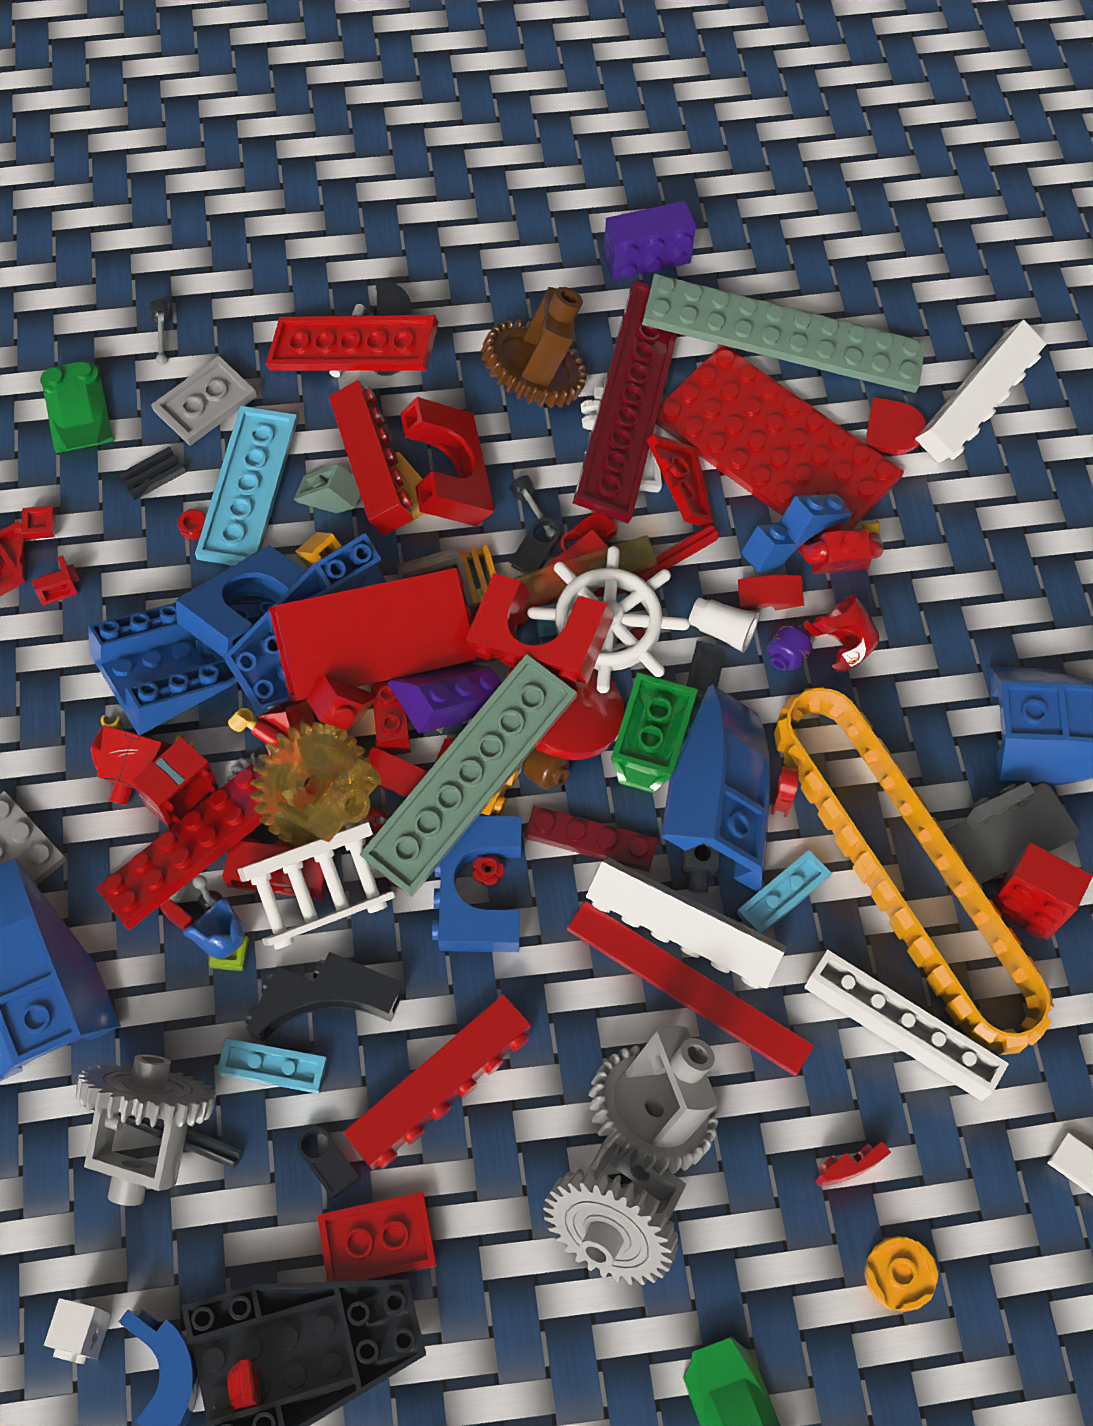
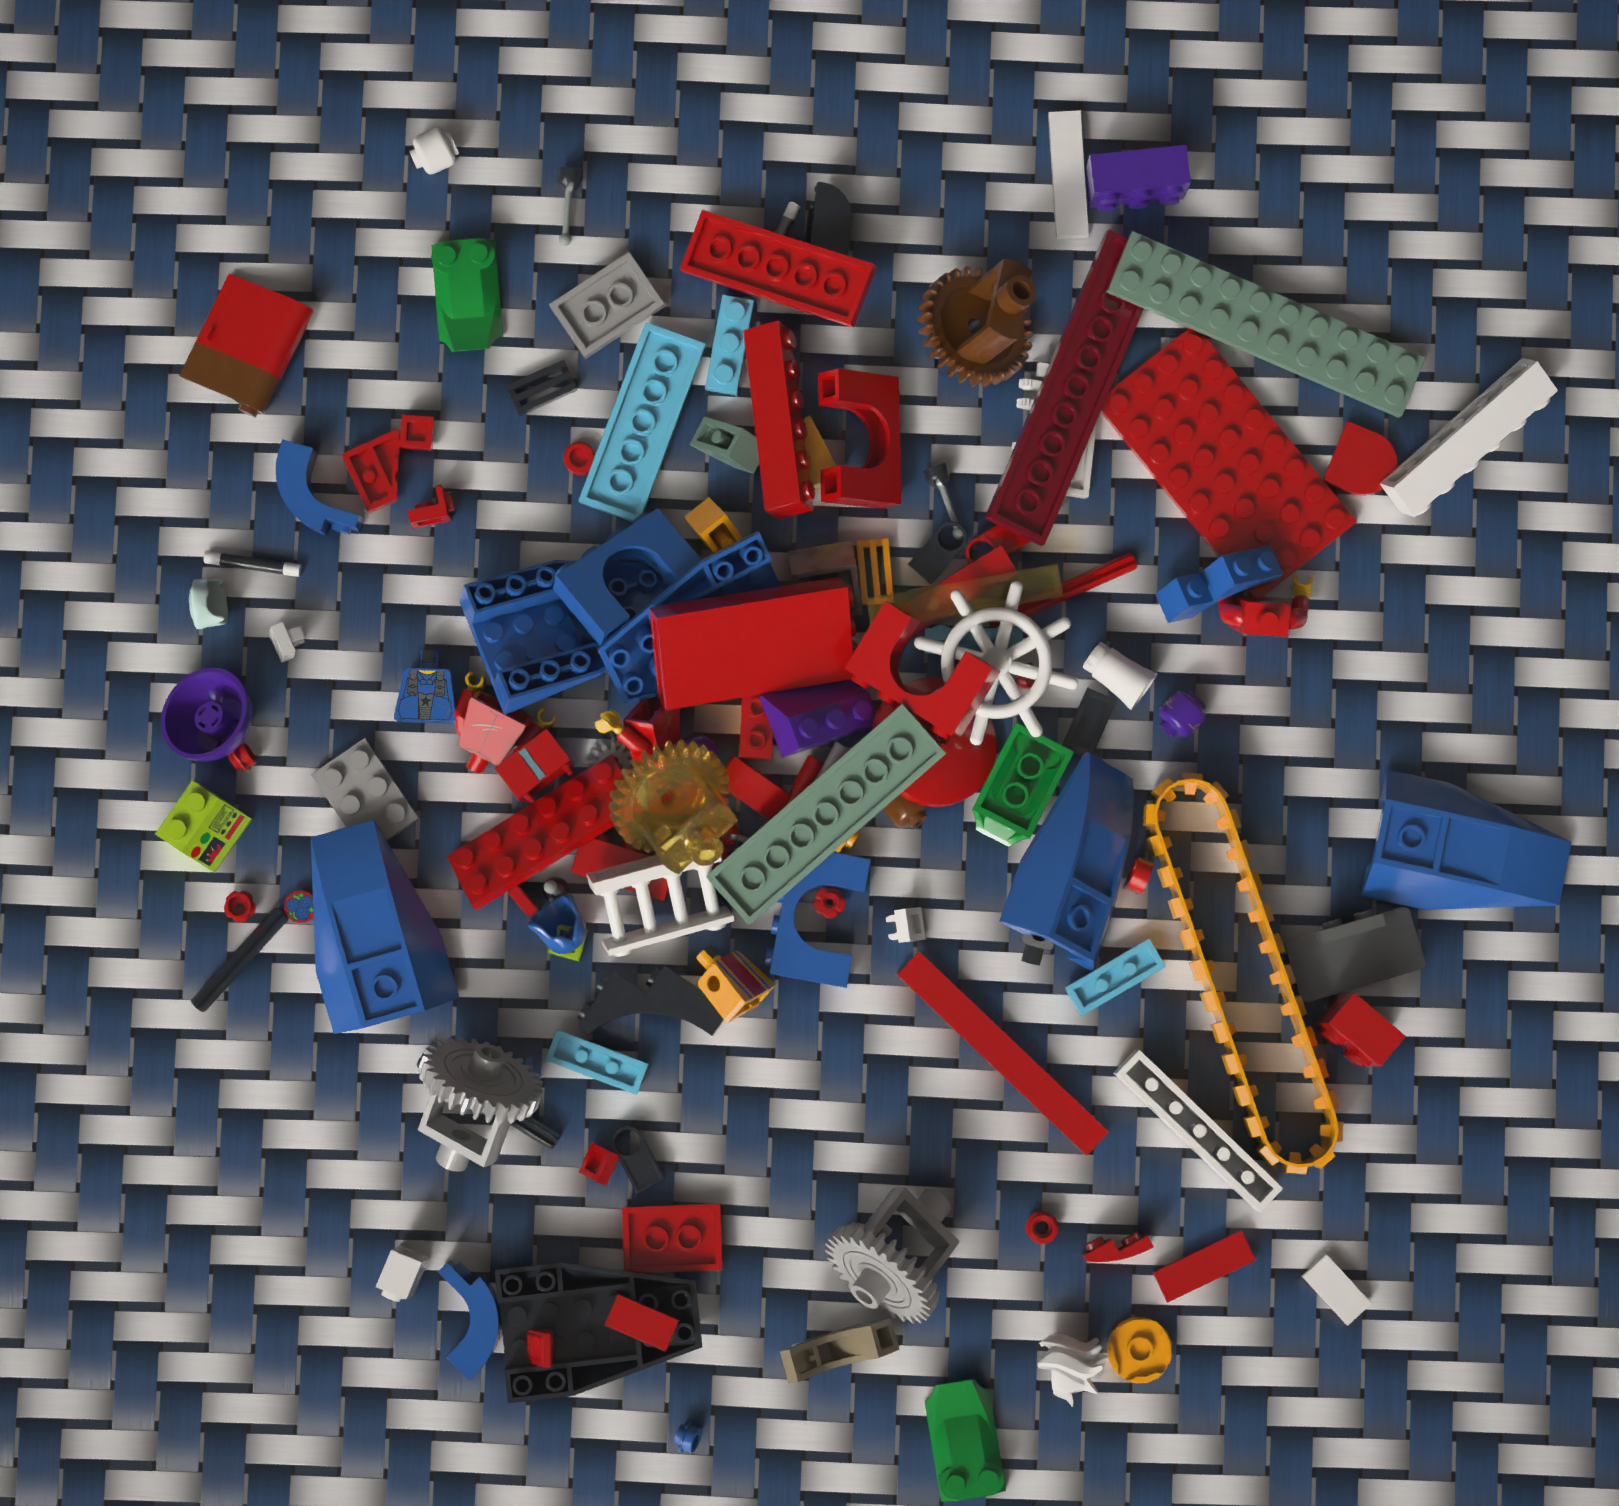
camera: 15 degrees right, 20 degrees up
red slope [307,675,376,731] -> none
red brick [343,995,531,1171] -> none
dark red plate [525,805,658,872] -> none
white brick [586,857,787,989] -> none
light grey piece [588,1026,718,1175] -> none
red wing [647,434,713,527] -> none
red slope [738,575,805,611] -> none
red piece [801,595,880,673] -> none
none -> torso [394,650,457,724]
none -> white head [409,127,459,175]
none -> red plate [579,1142,620,1186]
none -> red tile [605,1294,679,1351]
none -> light orange torso [696,945,776,1023]
none -> medium azure plate [705,295,754,396]
none -> dark tan arch [780,1318,900,1384]
none -> white tile [886,907,926,943]
none -> red plate [1025,1211,1058,1244]
none -> white hair [1037,1333,1108,1407]
none -> white tile [1048,110,1089,240]
none -> red tile [1152,1230,1256,1303]

